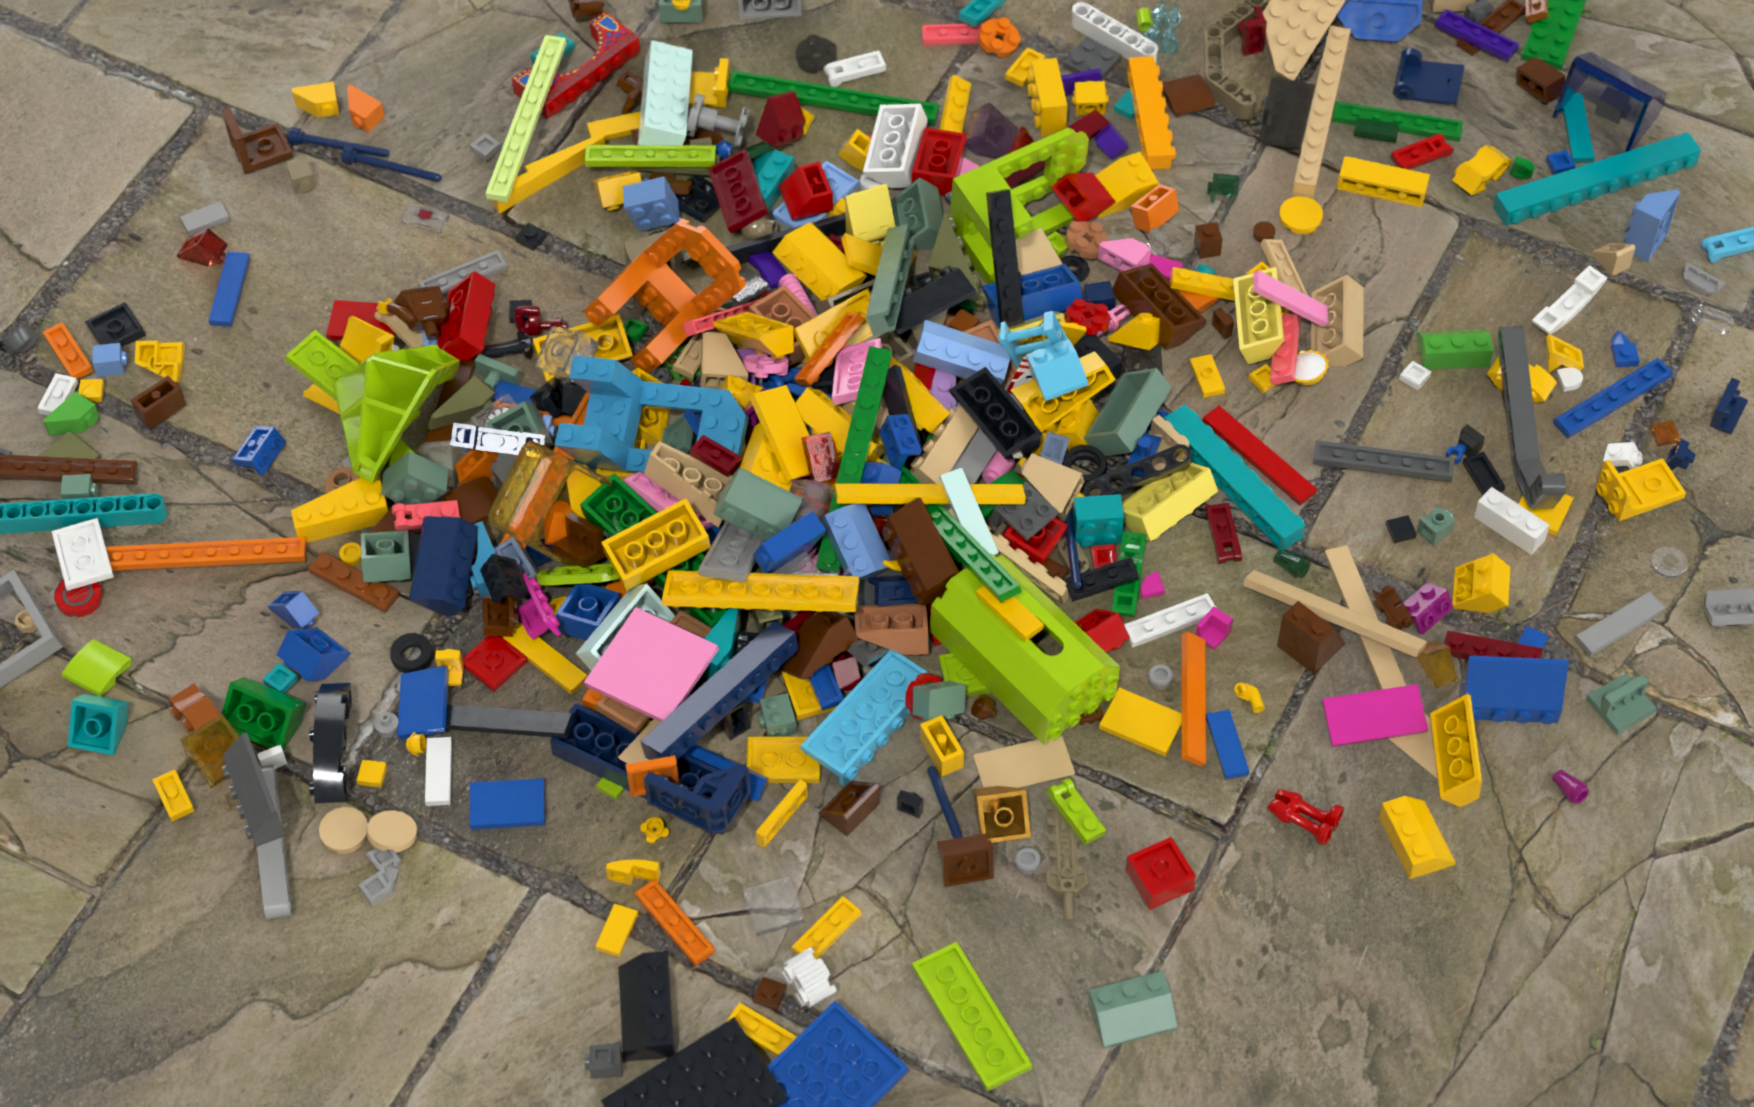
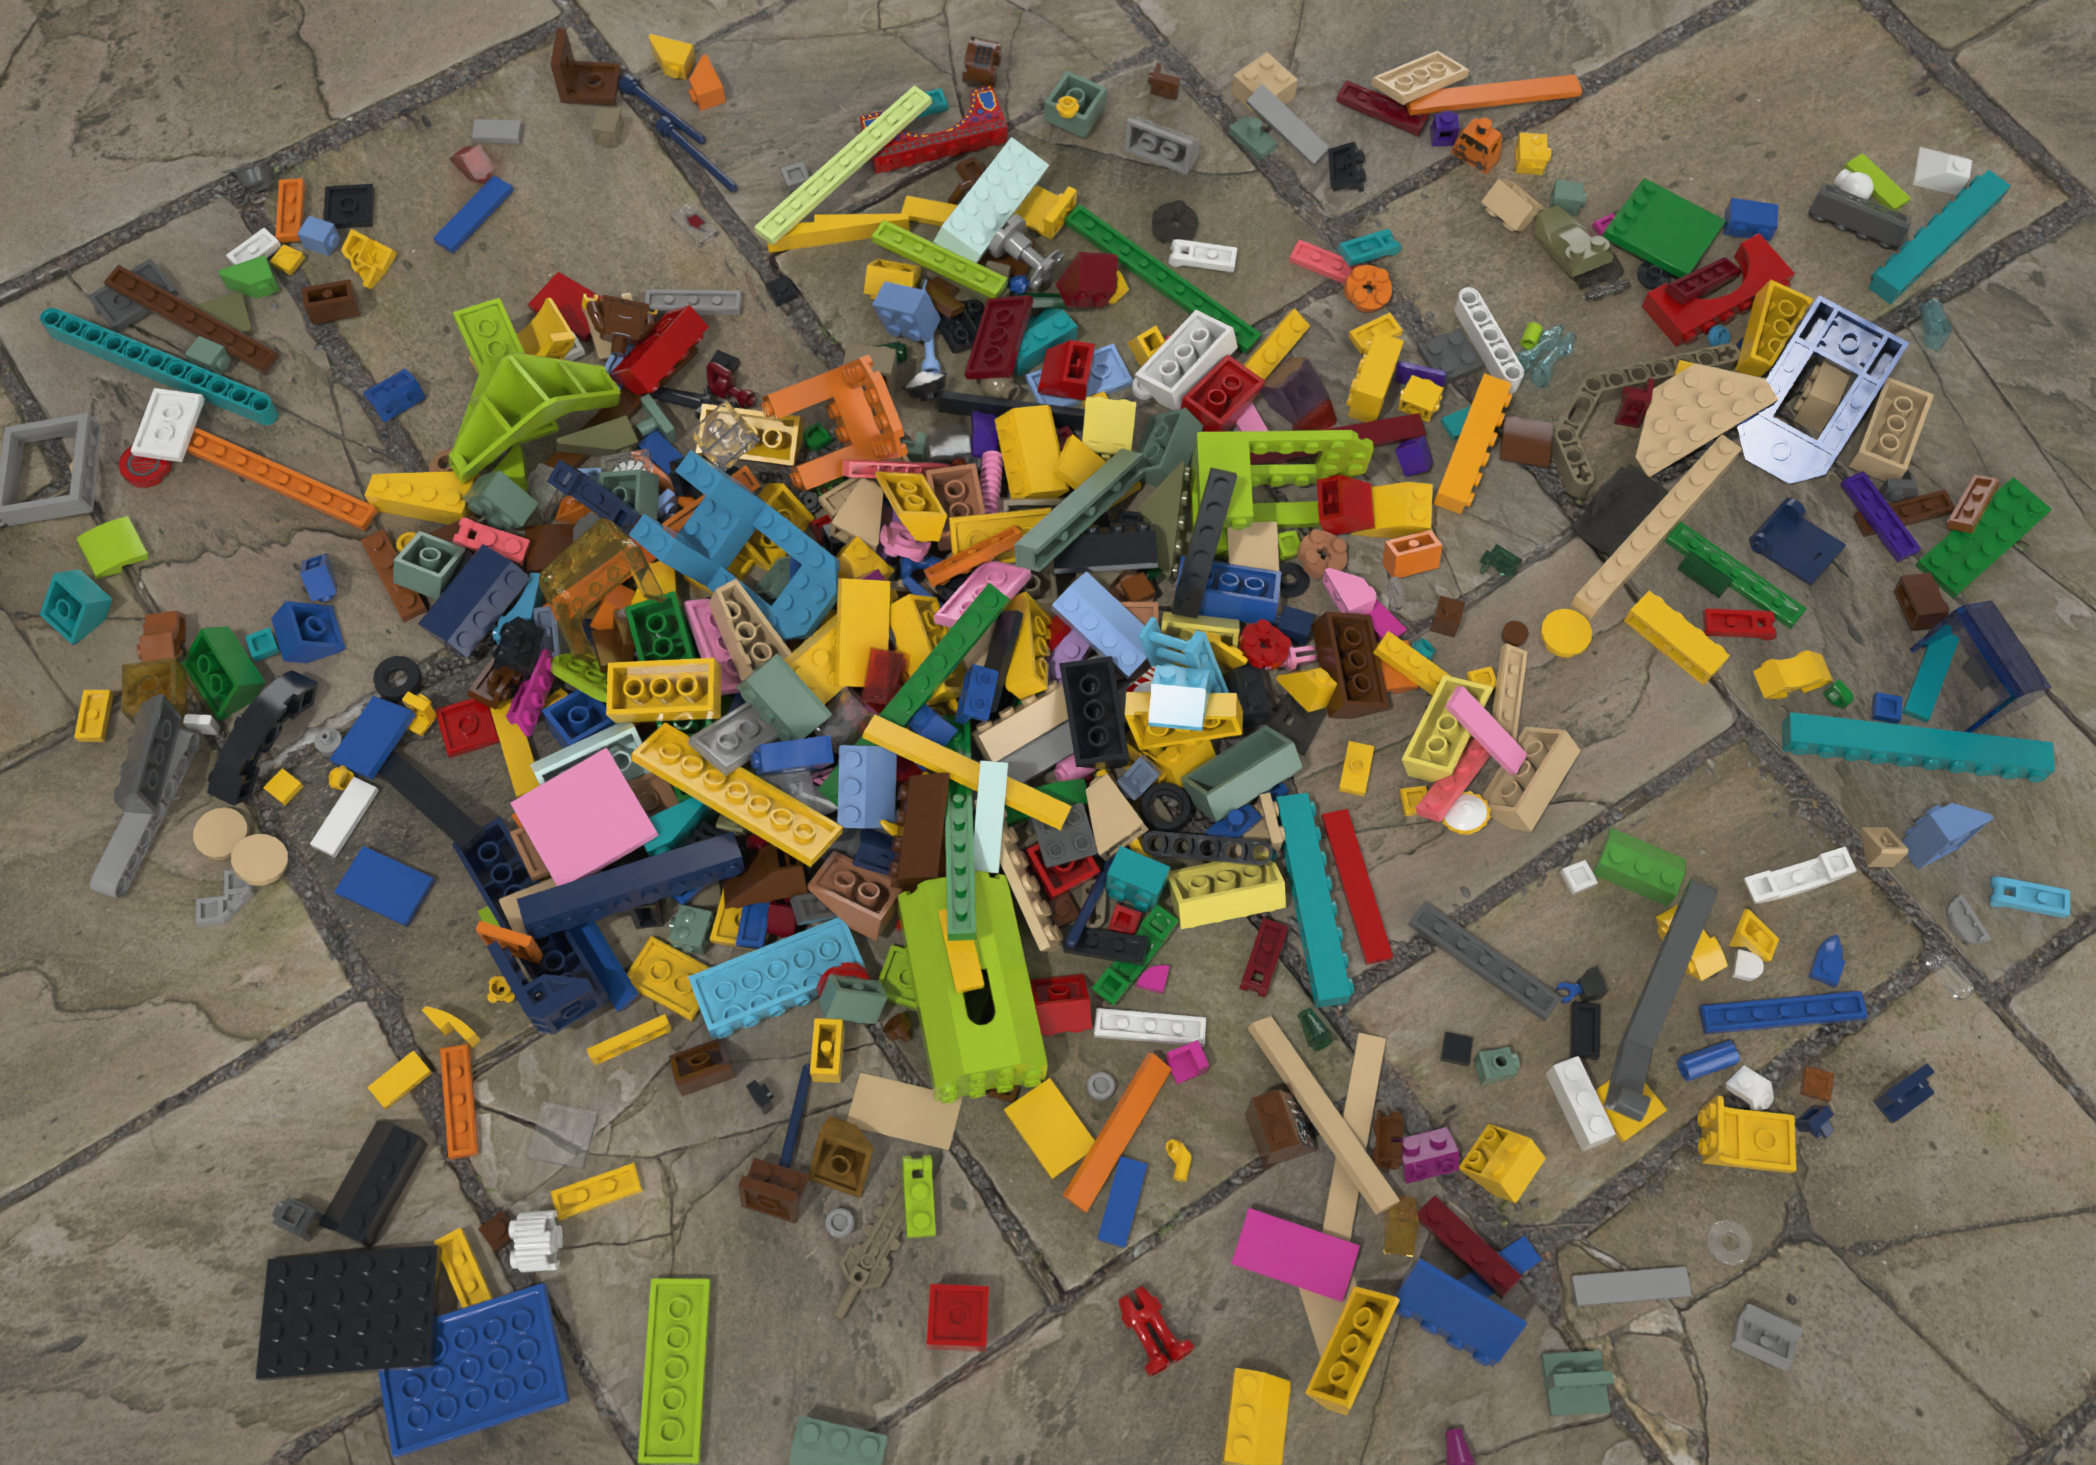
camera: 25 degrees right, 10 degrees up
dark red plate [689,435,742,477] -> none
reddish brown plate [1212,307,1234,340] -> none
none -> blue axle [1677,1040,1740,1082]

